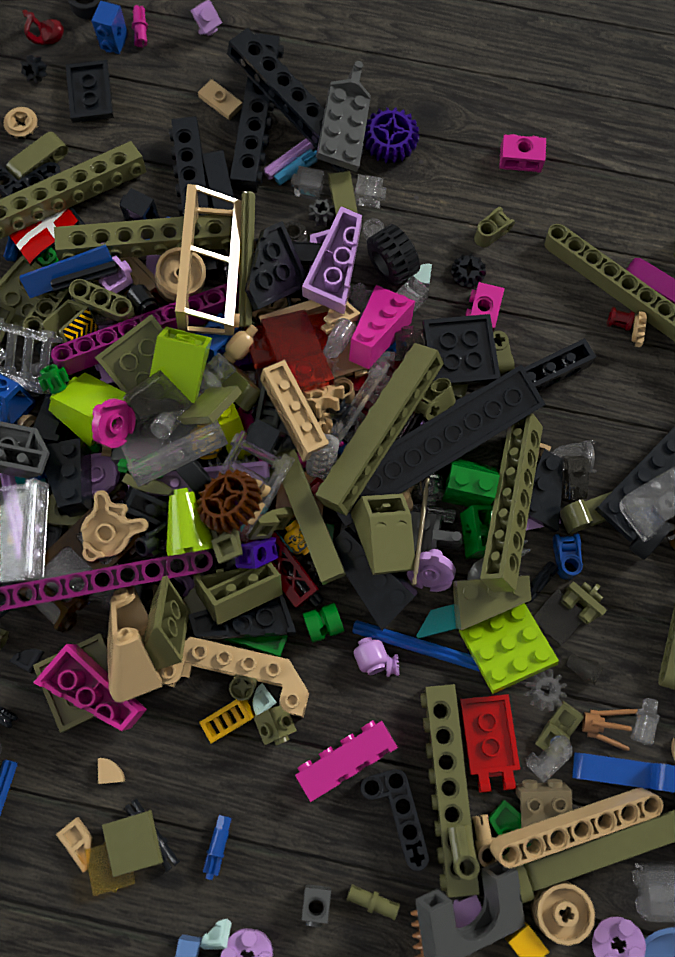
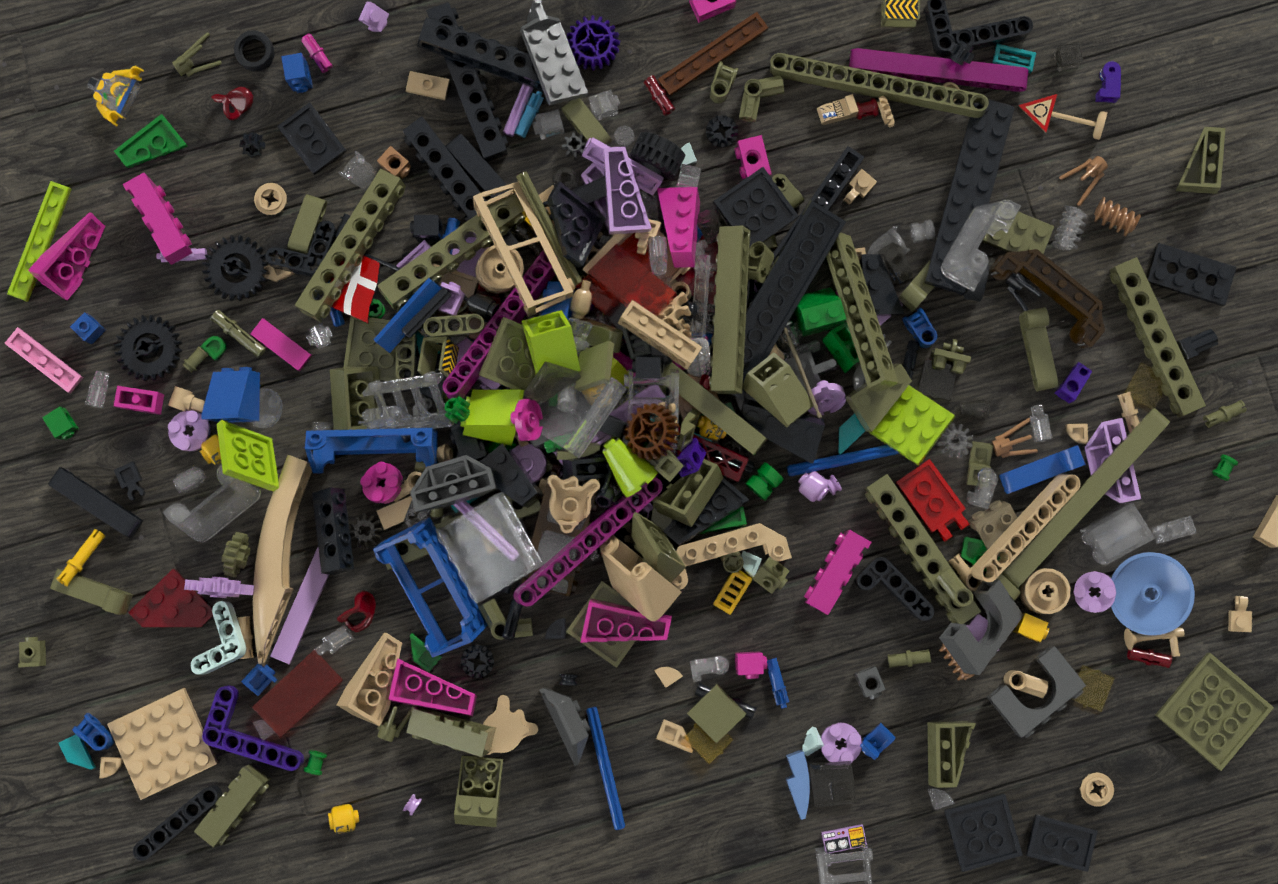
camera: 30 degrees left, 10 degrees up
none -> clear piece [338,151,377,190]
none -> medium nougat brick [377,146,411,179]
none -> lavender fence [582,137,664,196]
none -> dark red pin [643,75,675,116]
none -> reddish brown plate [658,12,768,97]
none -> clear leg [690,656,729,682]
none -> dark pink brick [735,652,767,679]
none -> olive piece [739,75,784,122]
none -> tan leg [817,94,858,125]
none -> tan plate [844,169,877,205]
none -> clear wheel [910,219,935,243]

